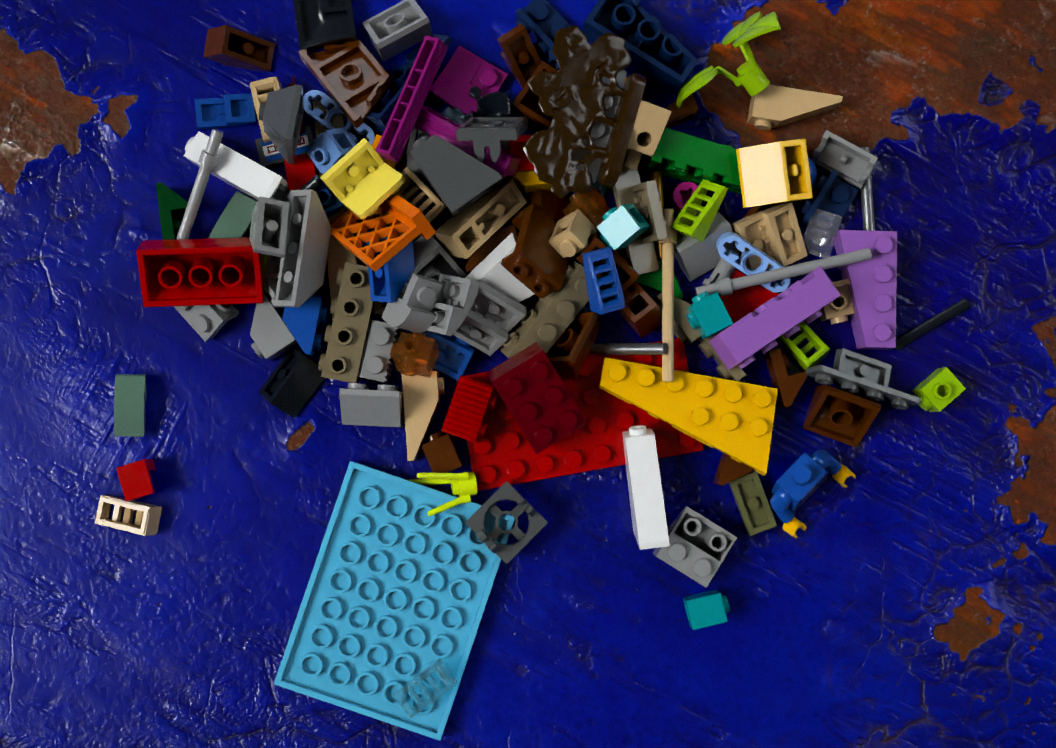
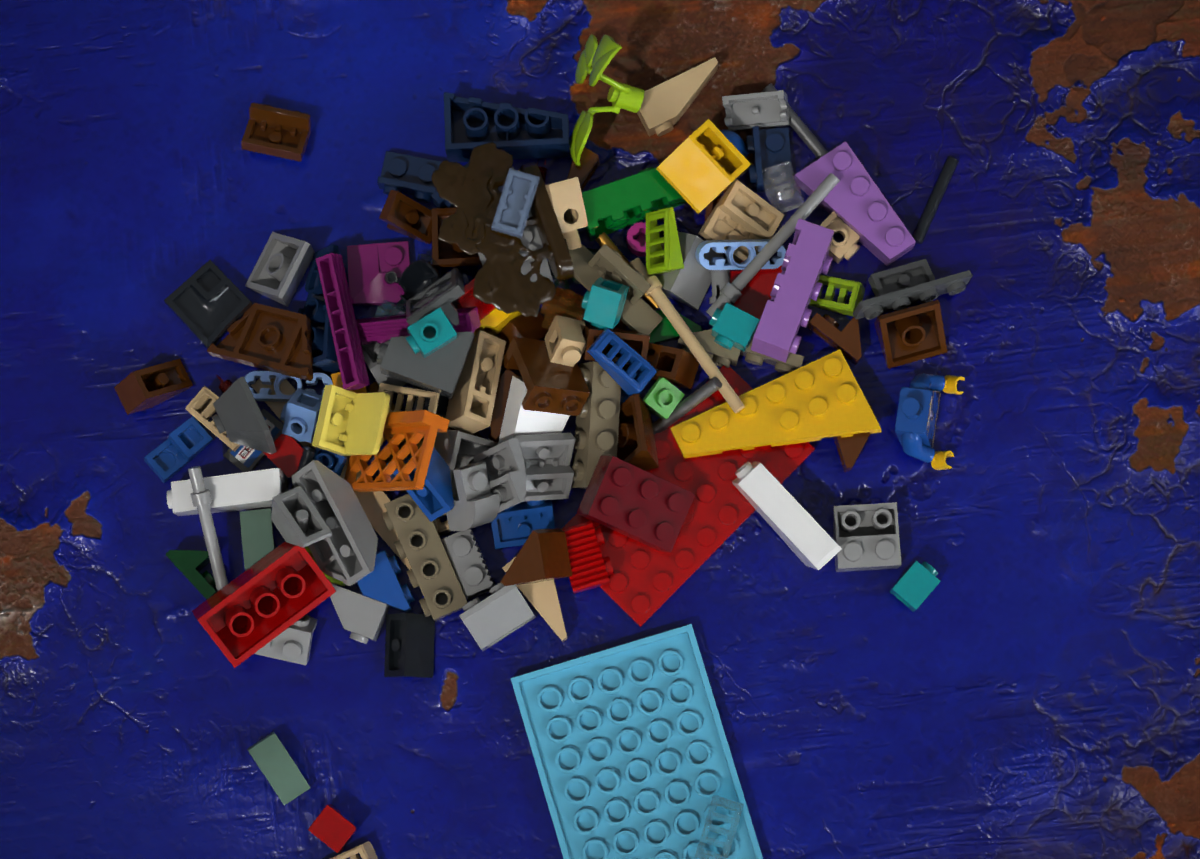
camera: 25 degrees left, 5 degrees down
clear orange brick [391,332,439,378] -> none
neon yellow plant [410,472,477,516] -> none
reddish brown brick [421,431,463,473] -> none
dark grey piece [465,481,548,564] -> none
olive plate [729,471,777,536] -> none
lime brick [912,367,966,412] -> none
none -> teal brick [405,307,457,358]
none -> sand blue plate [491,168,540,239]
none -> reddish brown slope [500,528,572,586]
none -> bright green bracket [643,377,685,420]

